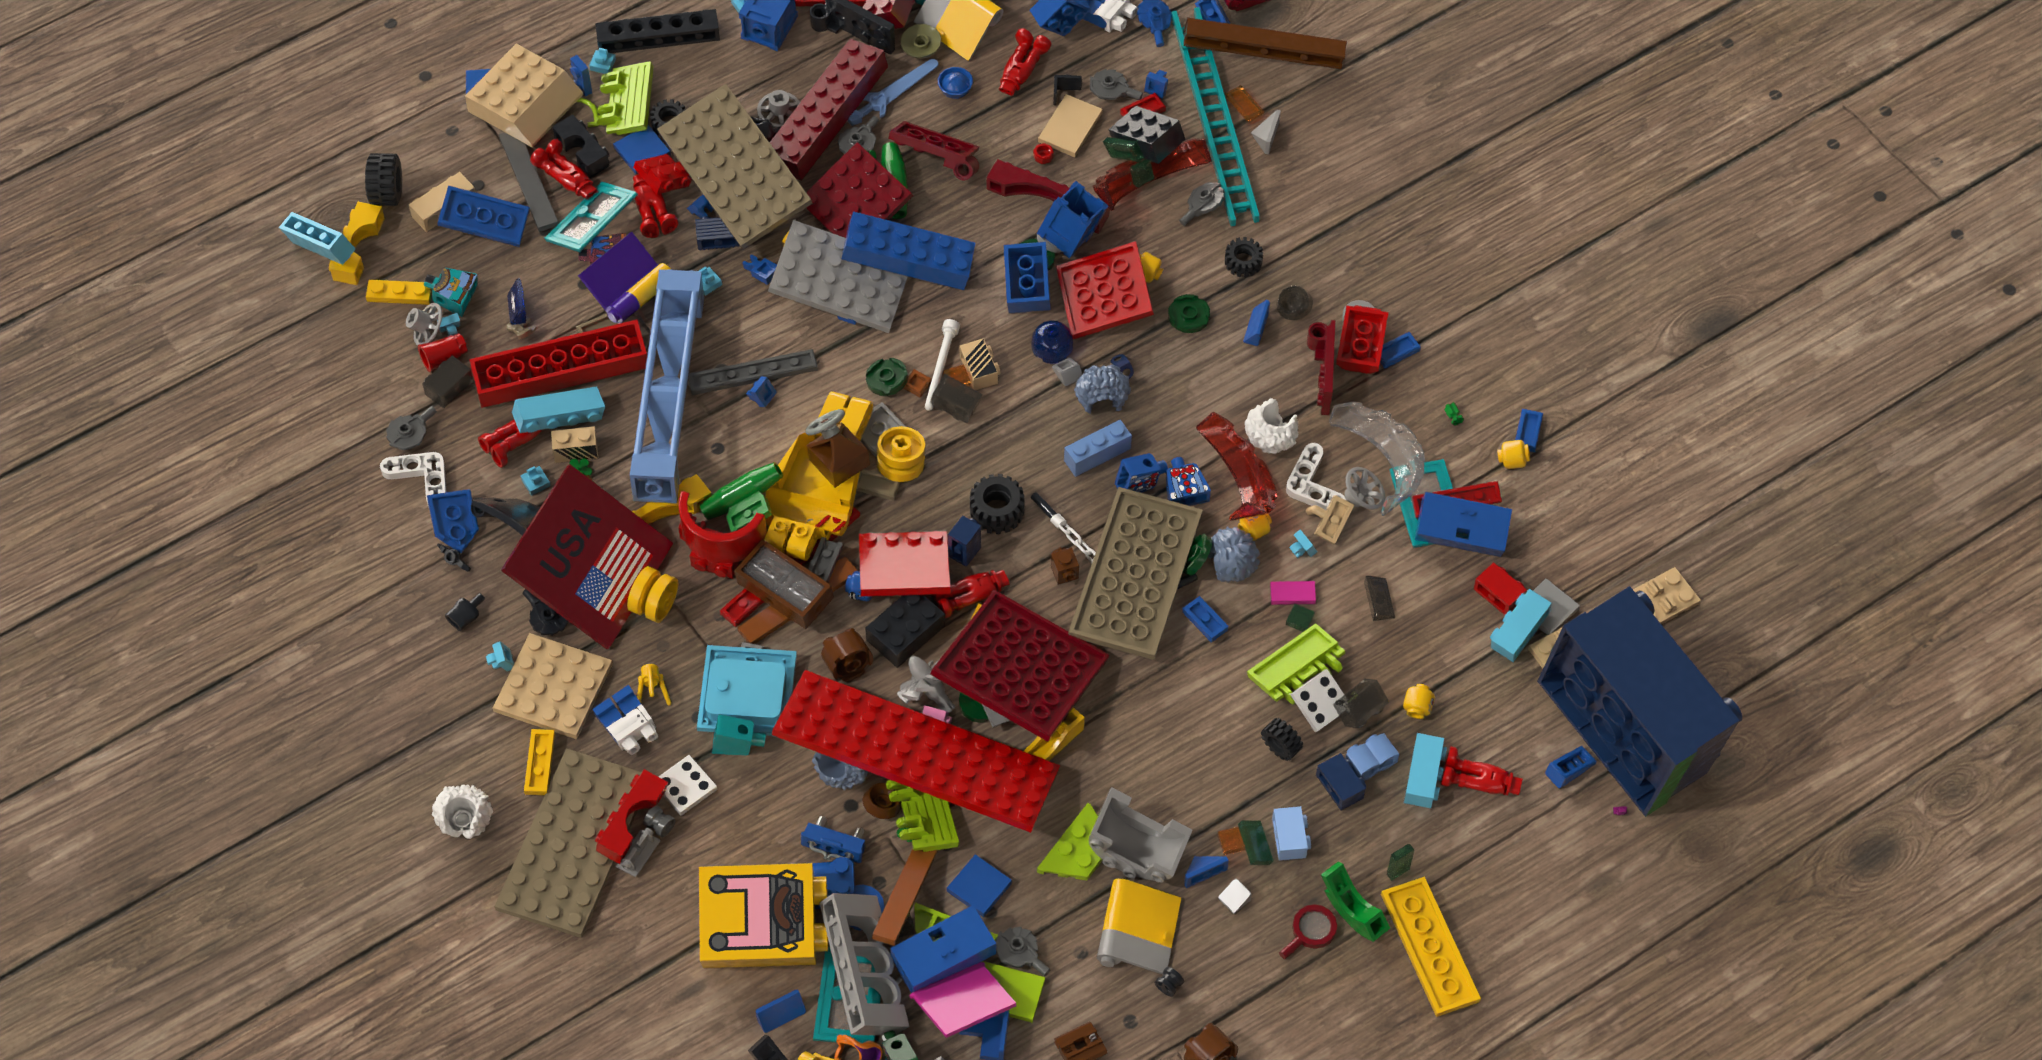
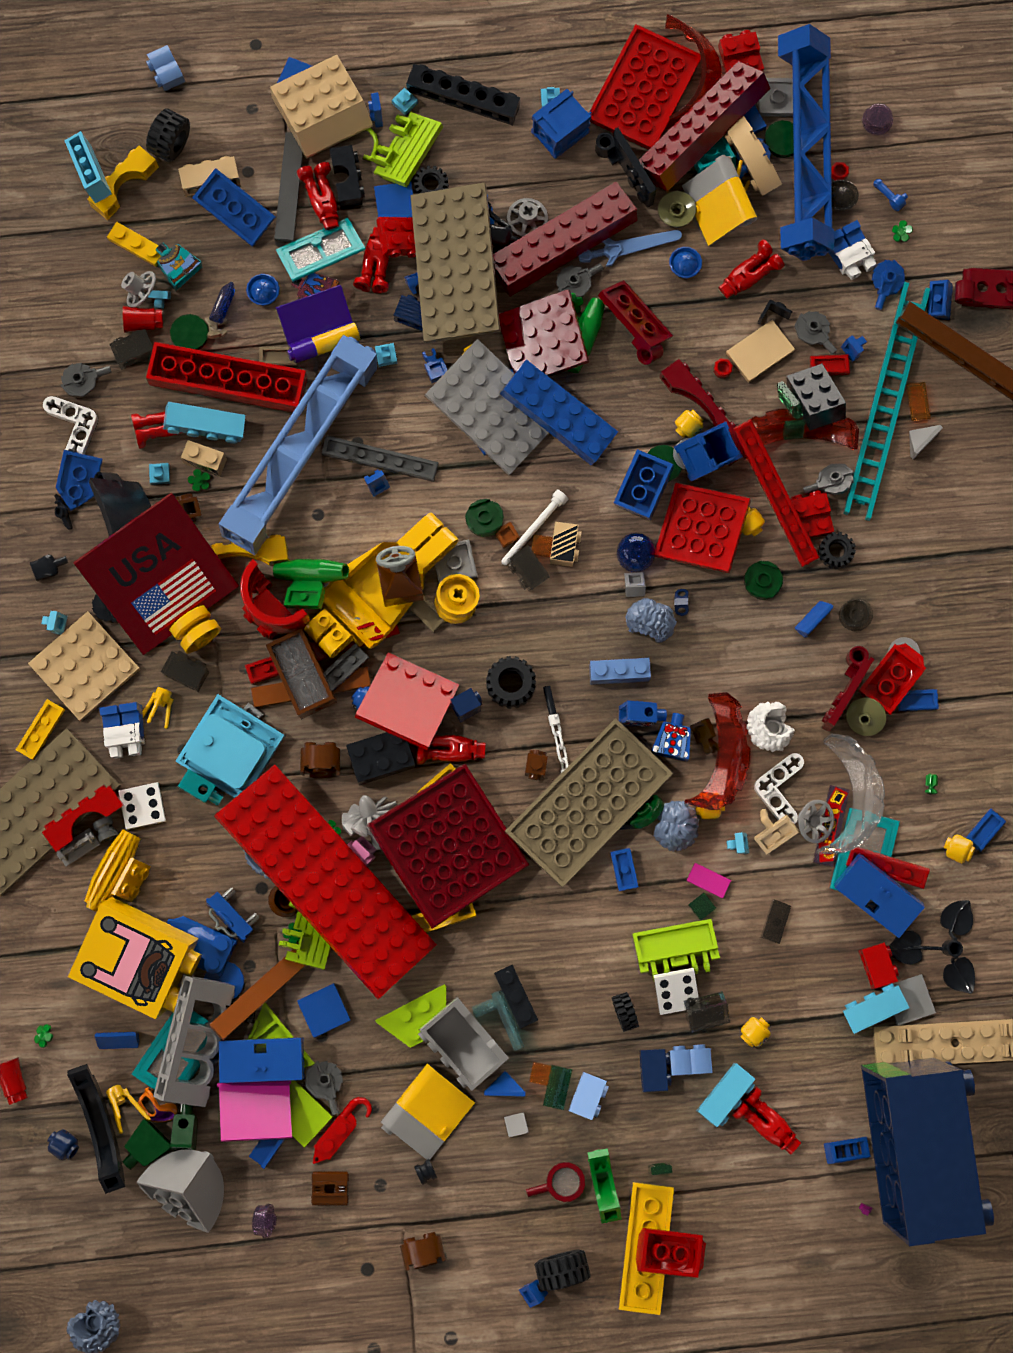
camera: 25 degrees right, 20 degrees up
none -> green plant [34,1024,53,1048]
none -> yellow plate [84,829,151,912]
none -> medium blue brick [146,45,185,91]
none -> clear smoke brick [161,651,209,693]
none -> dark green tile [170,314,208,350]
none -> blue hat [246,274,280,306]
none -> red plate [313,1097,372,1164]
none -> clear light blue piece [472,990,524,1051]
none -> black arch [494,965,538,1029]
none -> blue tile [519,1279,548,1308]
none -> black tyre [534,1250,591,1291]
none -> red slope [636,1228,706,1278]
none -> yellow head [675,410,703,438]
none -> dark brown plate [690,718,719,755]
none -> red tile [733,419,820,567]
none -> red plate [791,491,834,538]
none -> tile [813,785,850,867]
none -> olive dish [847,697,886,736]
none -> black plant [889,900,975,994]

